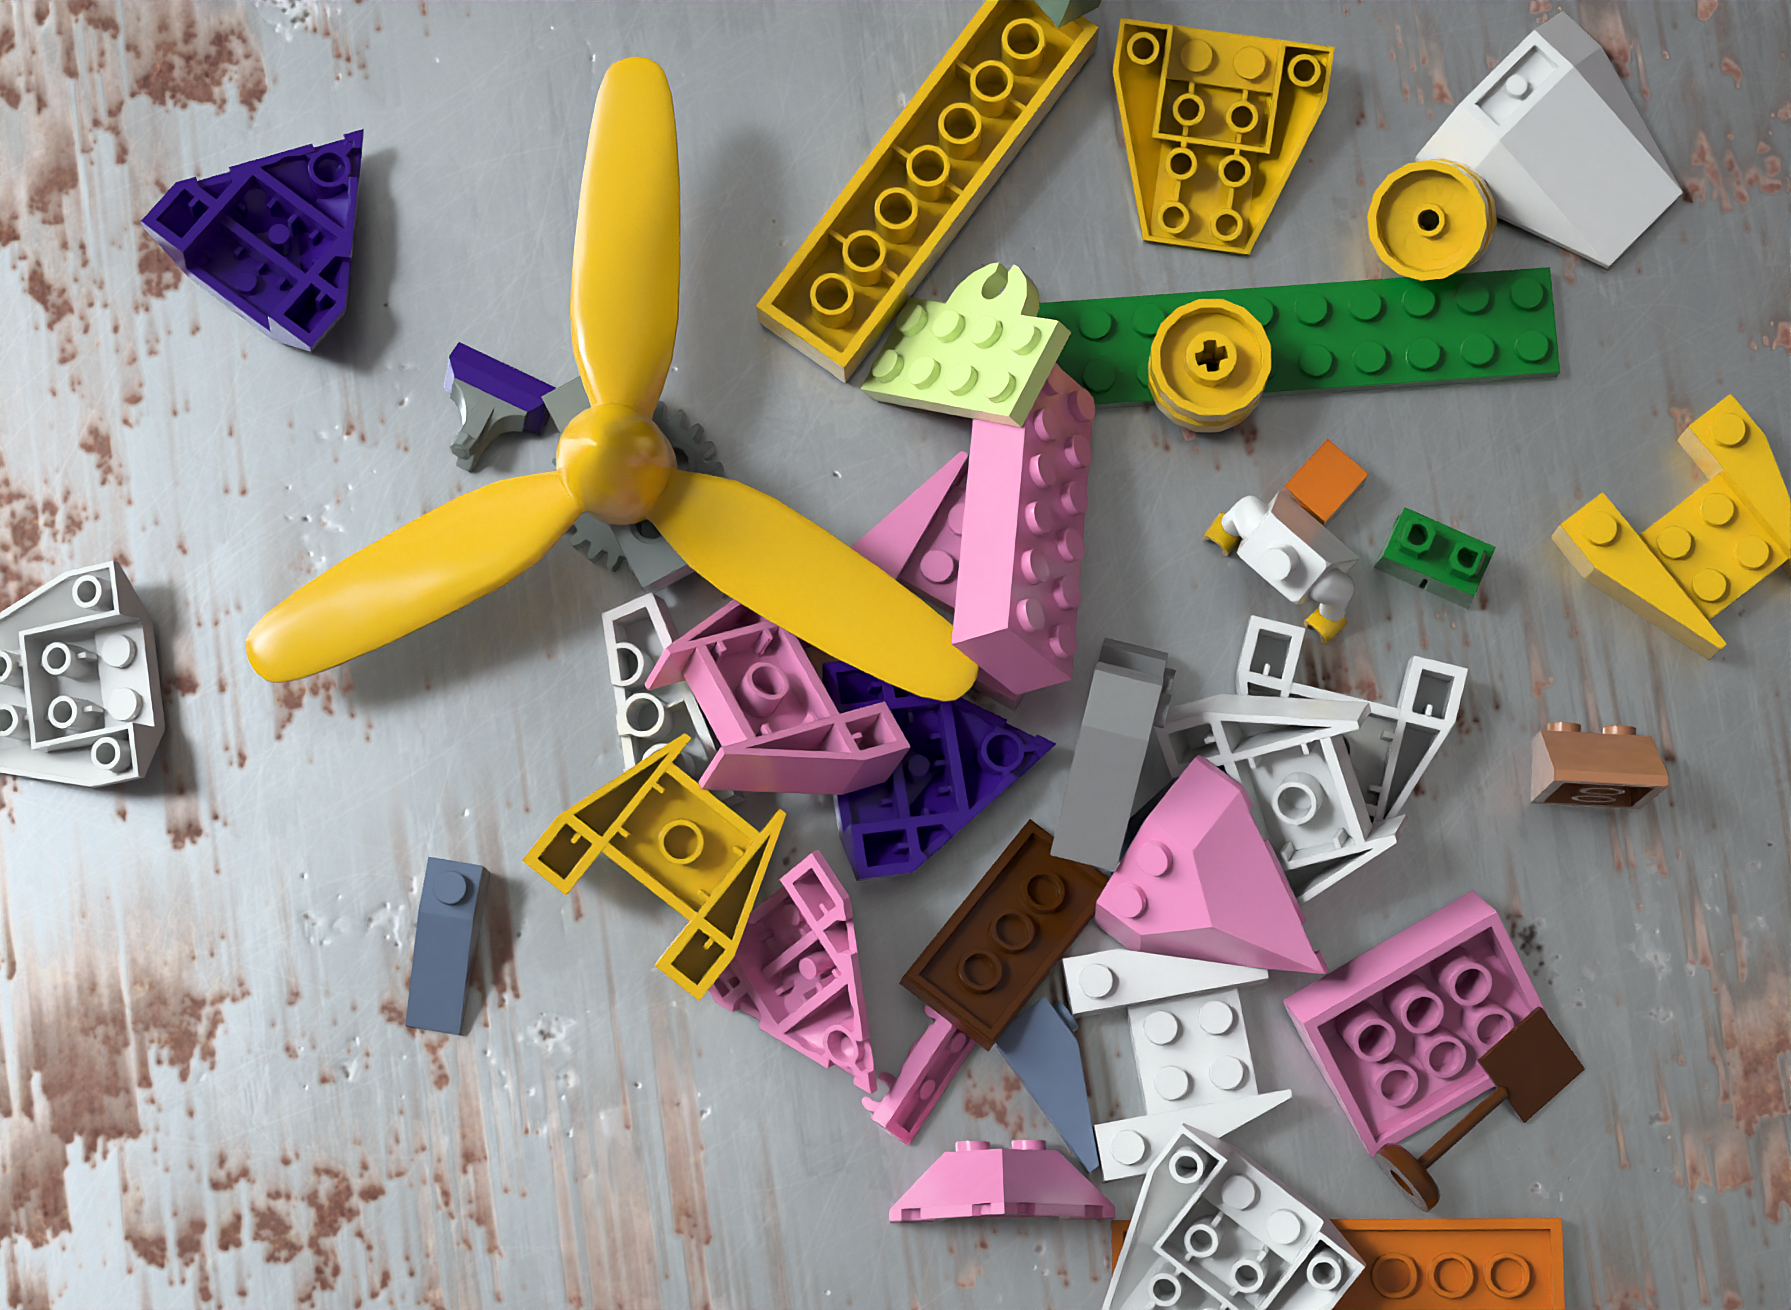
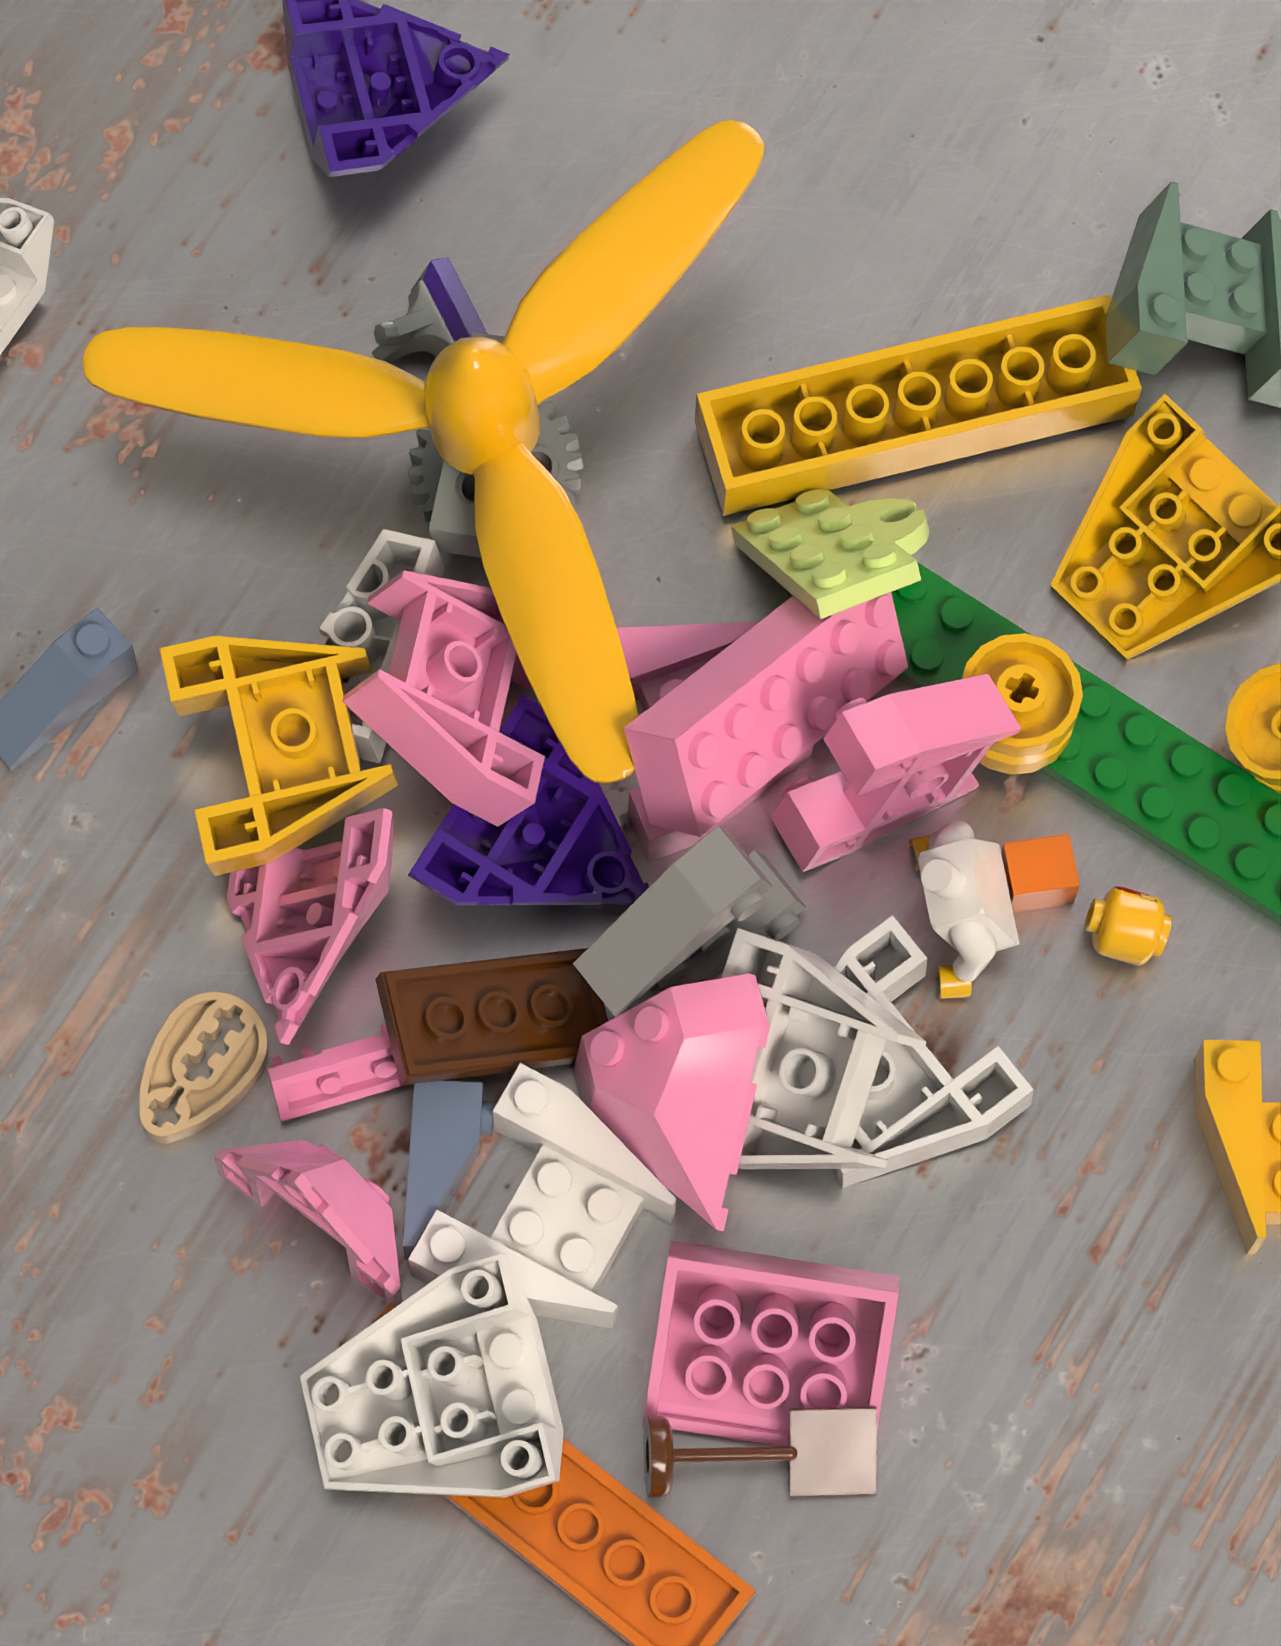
camera: 30 degrees right, 10 degrees down
green hips [1374,507,1496,610] -> none
nougat slope [1530,722,1669,809] -> none
none -> tan piece [139,992,269,1144]
none -> bright pink wedge [770,674,1021,873]
none -> yellow head [1084,886,1172,966]

